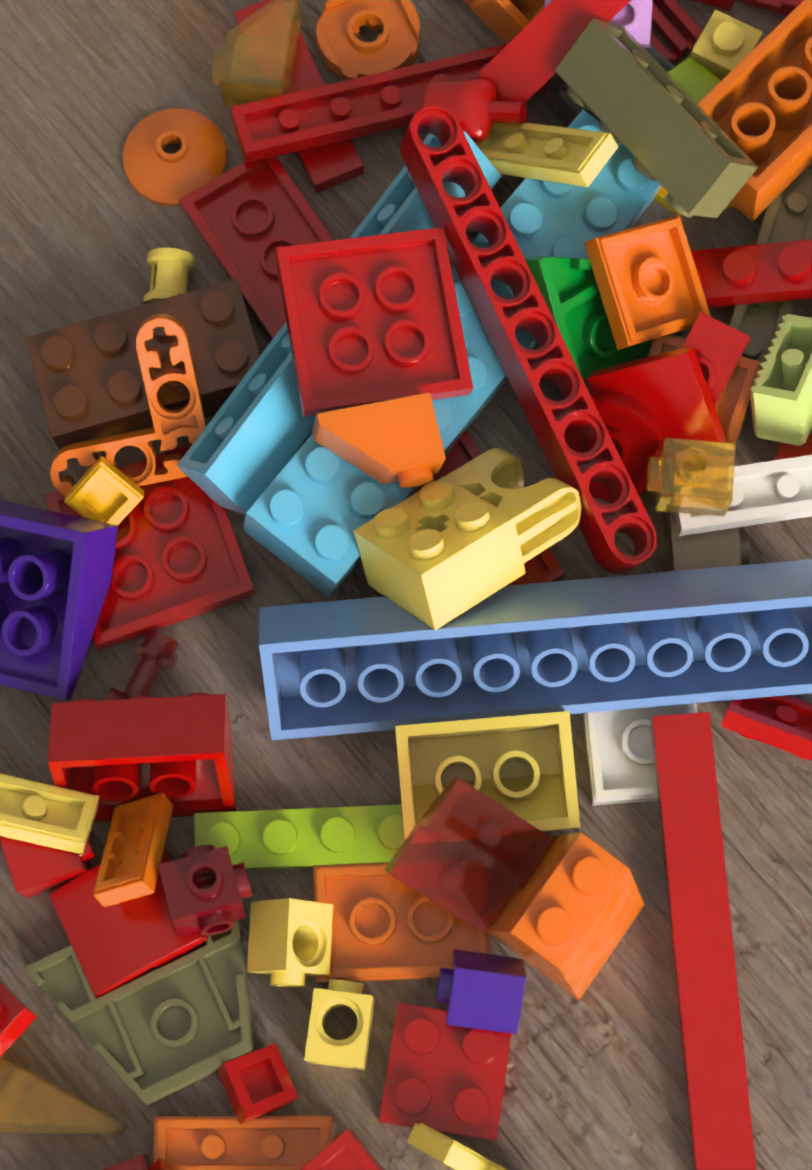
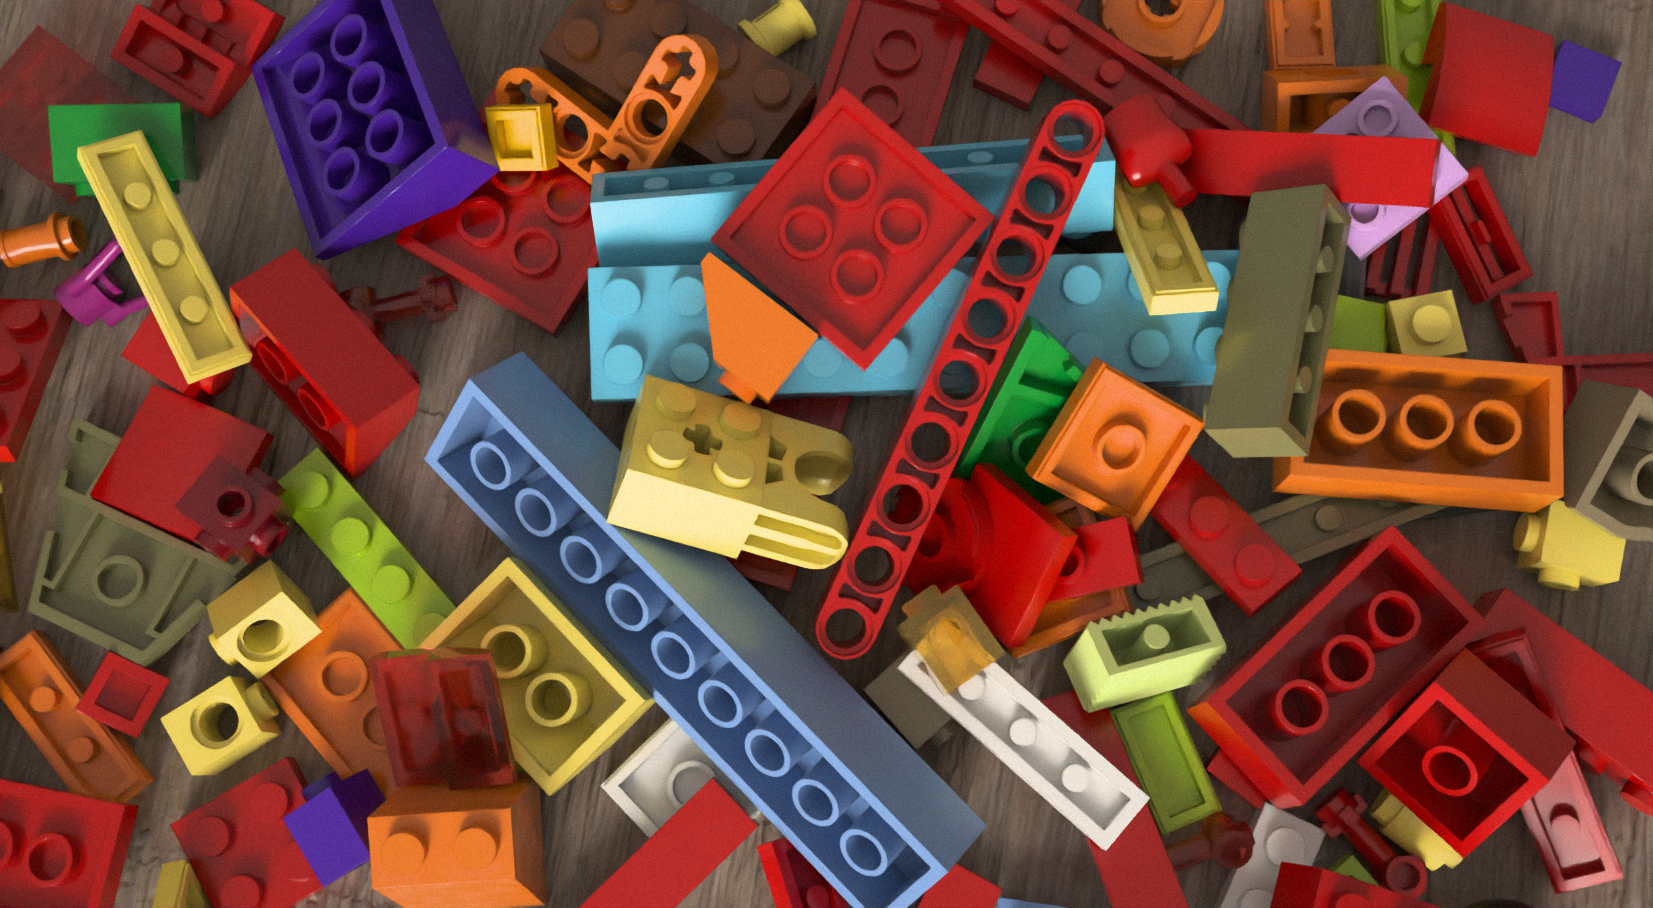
camera: 50 degrees right, 5 degrees up
orange plate [93,793,173,907] -> none

